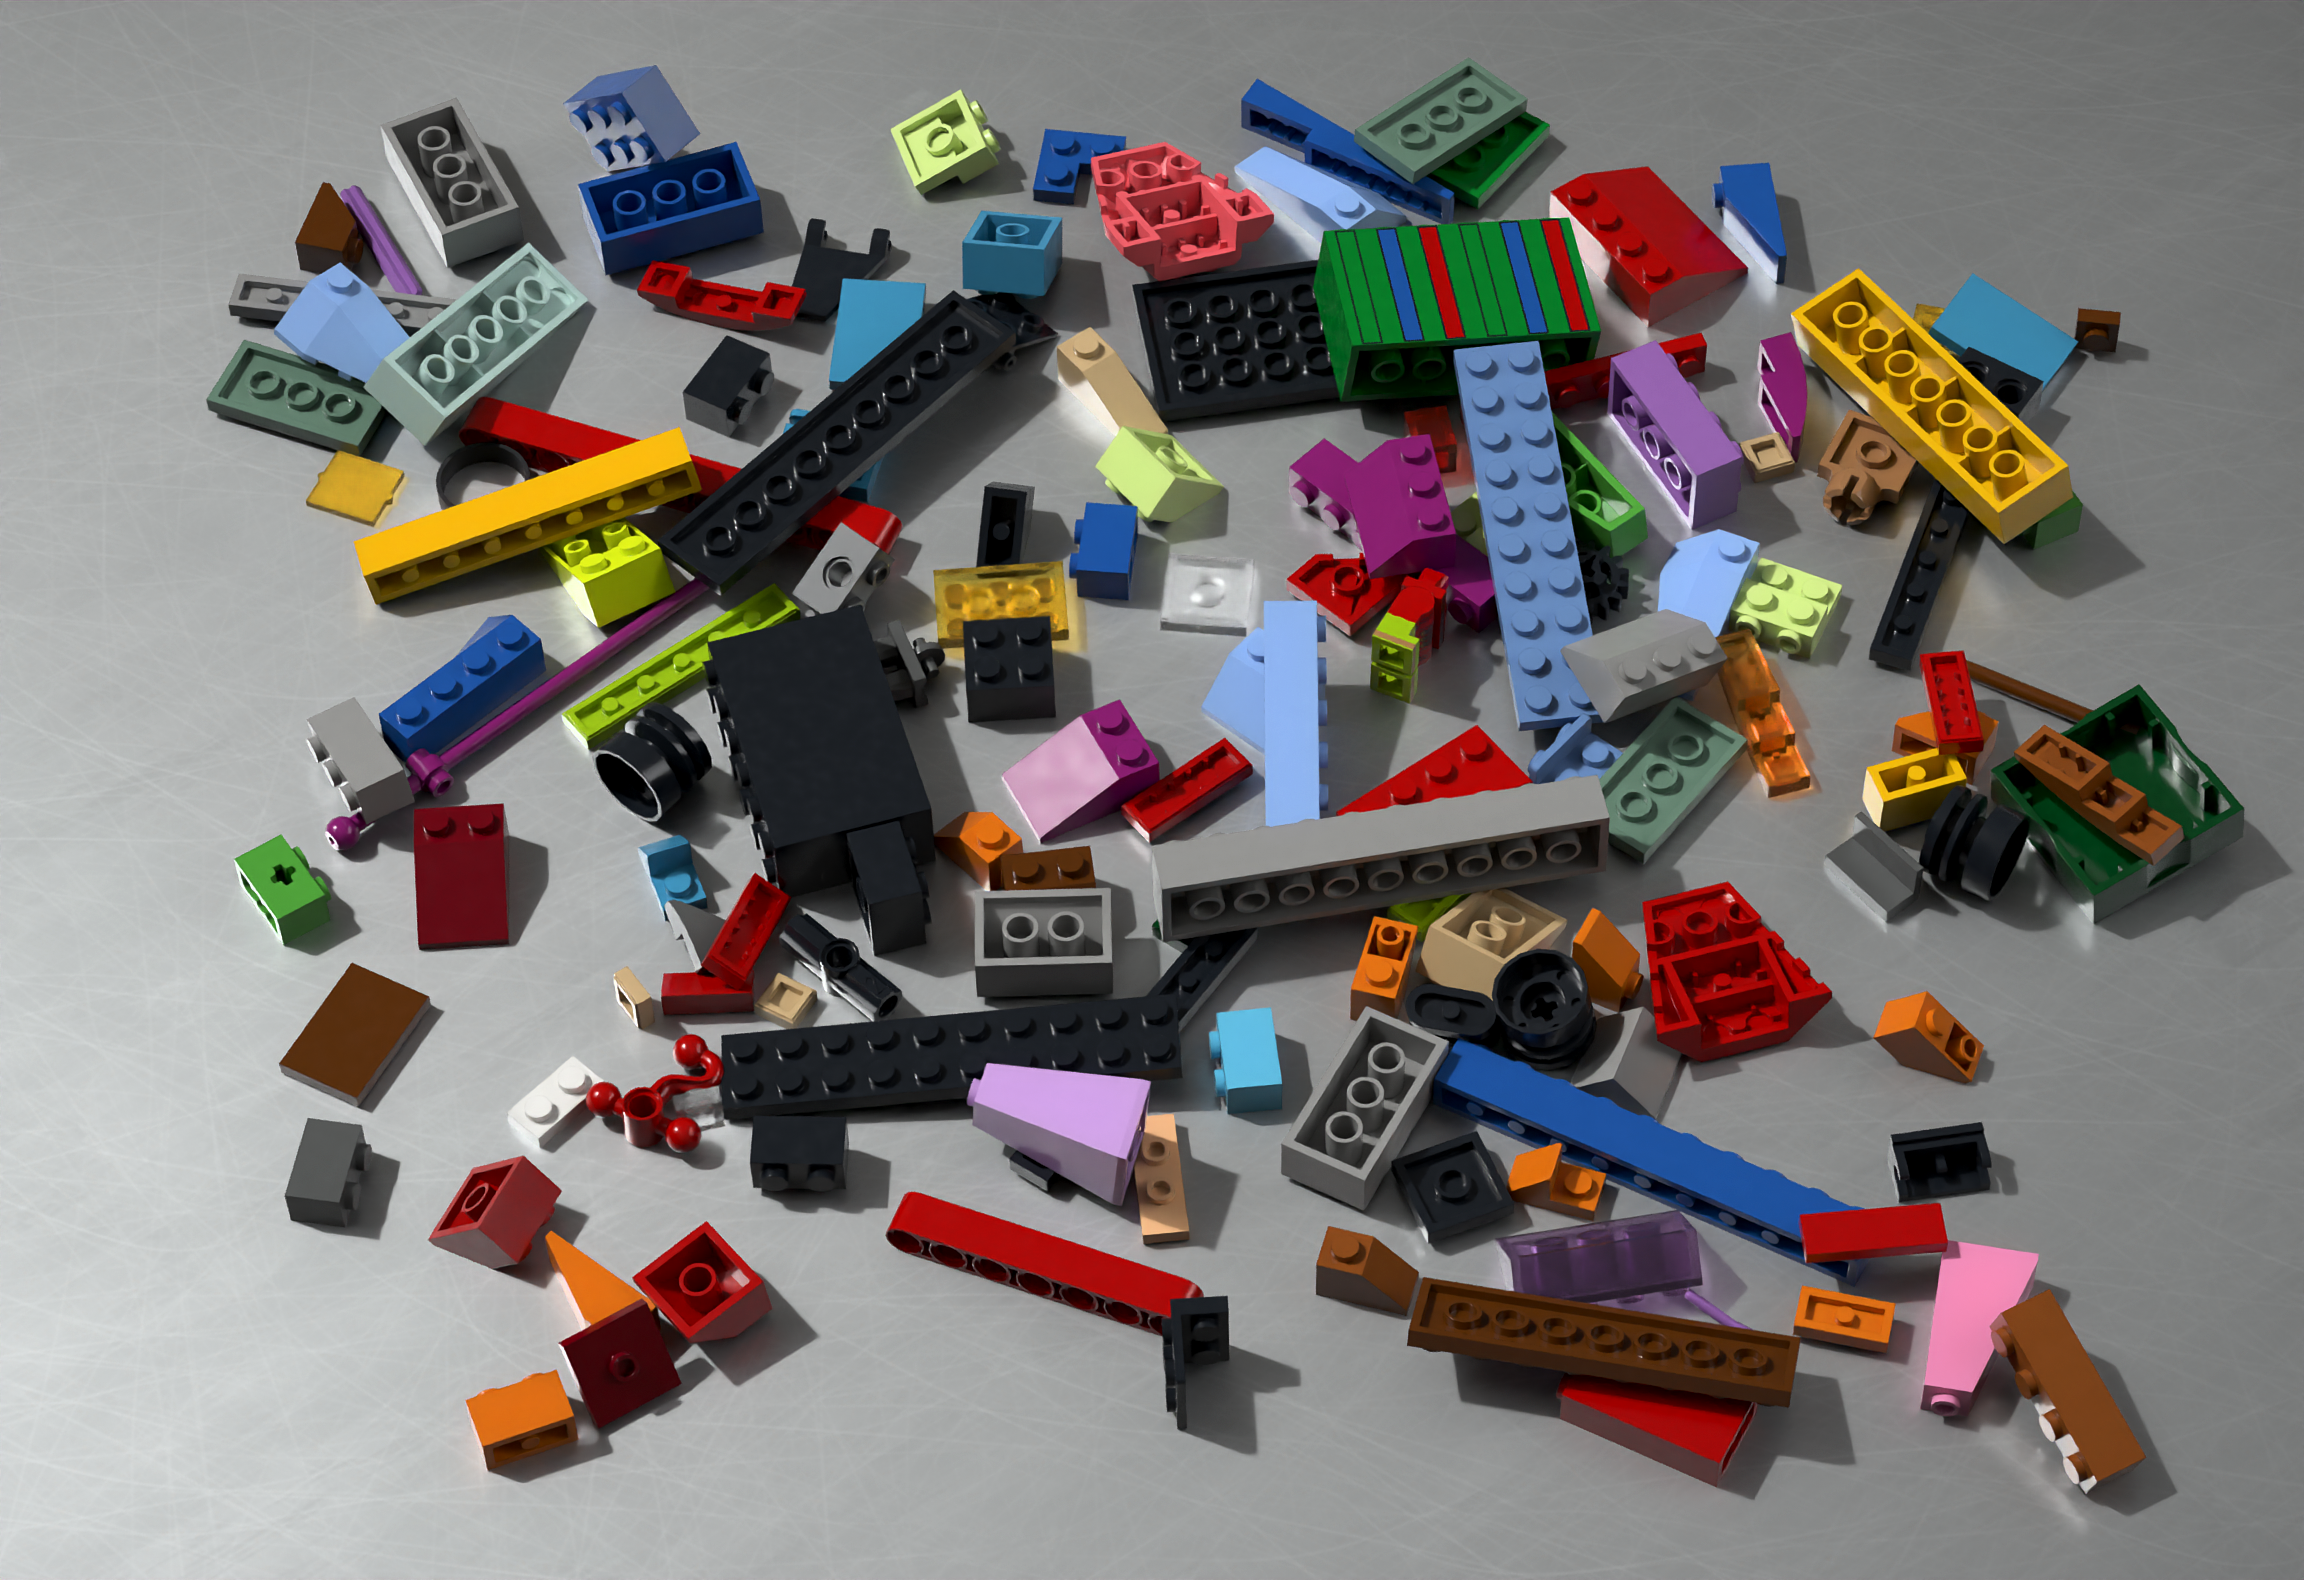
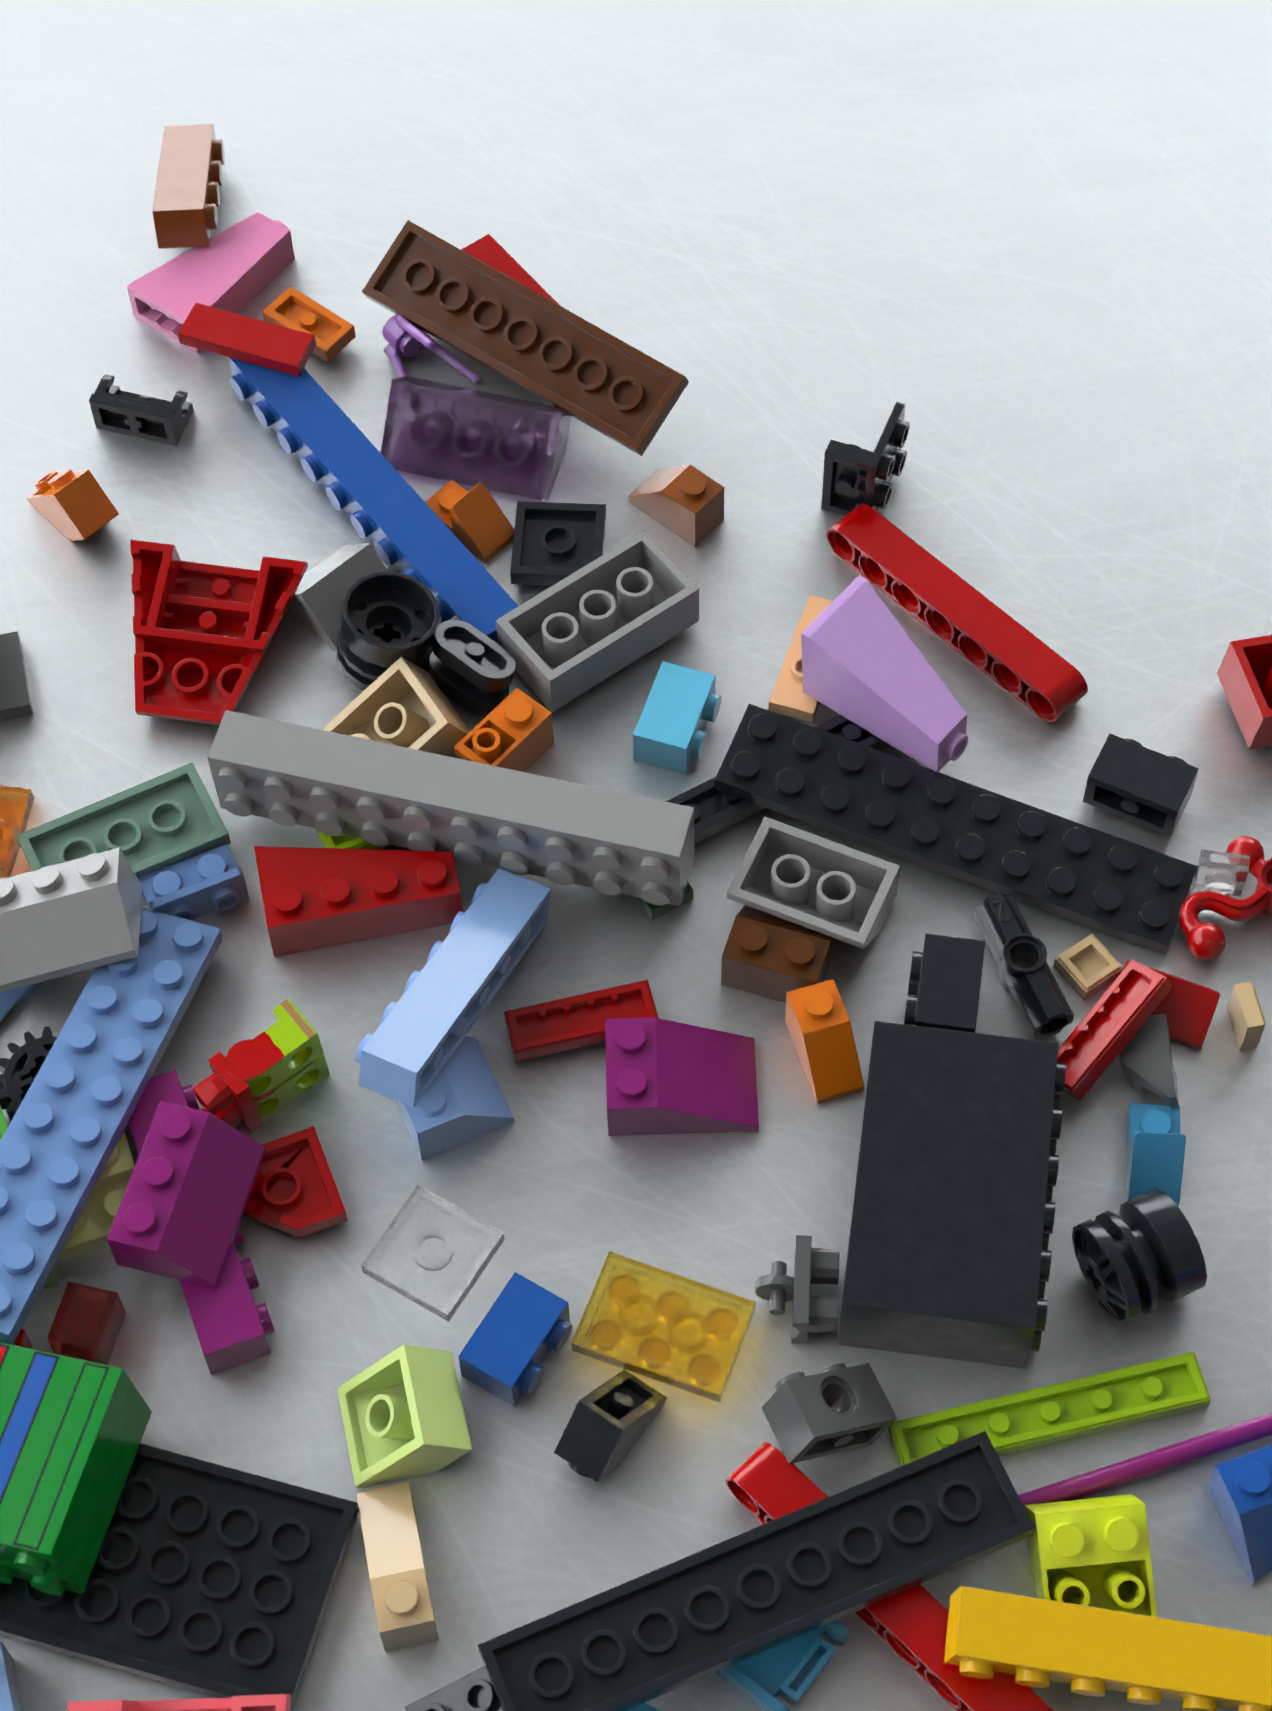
camera: 155 degrees left, 5 degrees up
black brick [963,616,1056,722] -> none
orange slope [1572,908,1644,1013] -> none

